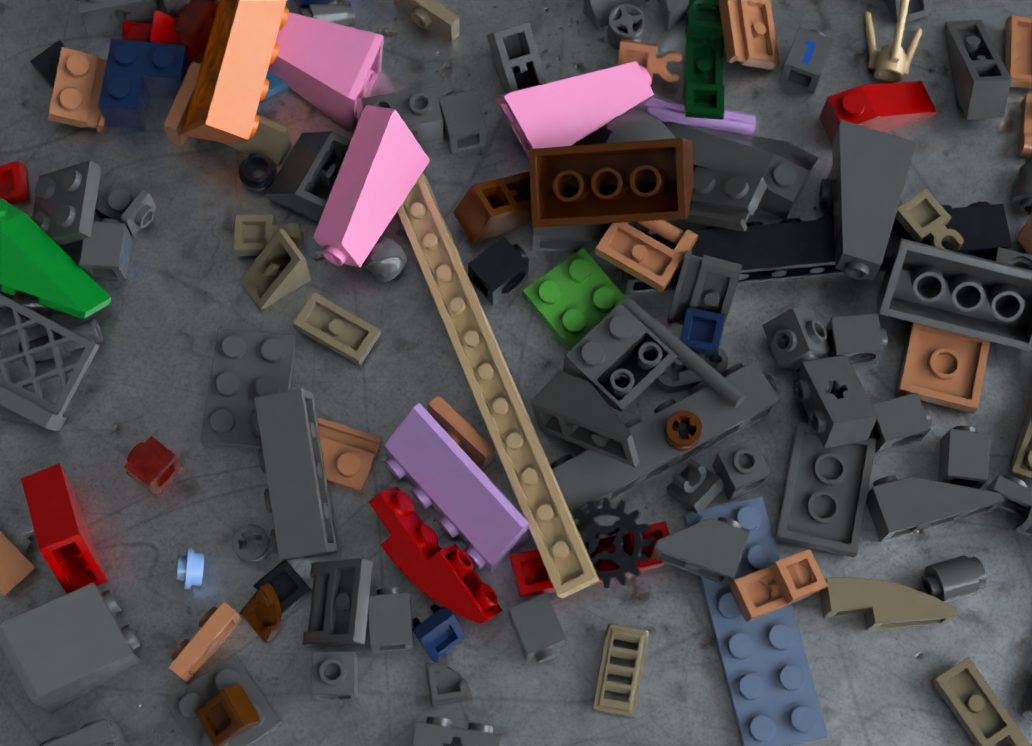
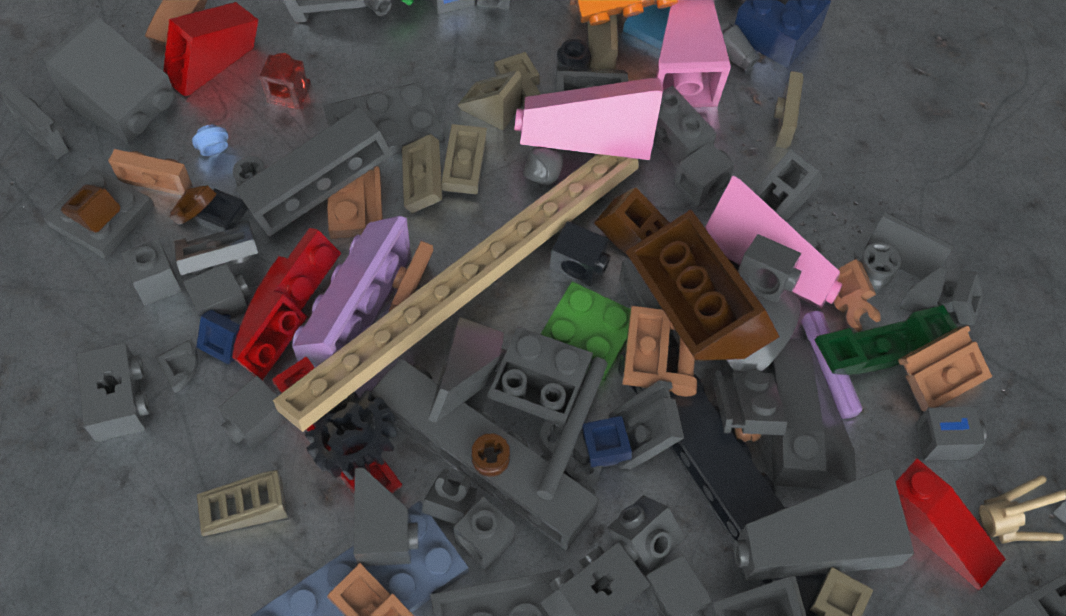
camera: 65 degrees right, 10 degrees down
none -> dark tan plate [402,134,442,213]
none -> dark grey brick [738,234,802,303]

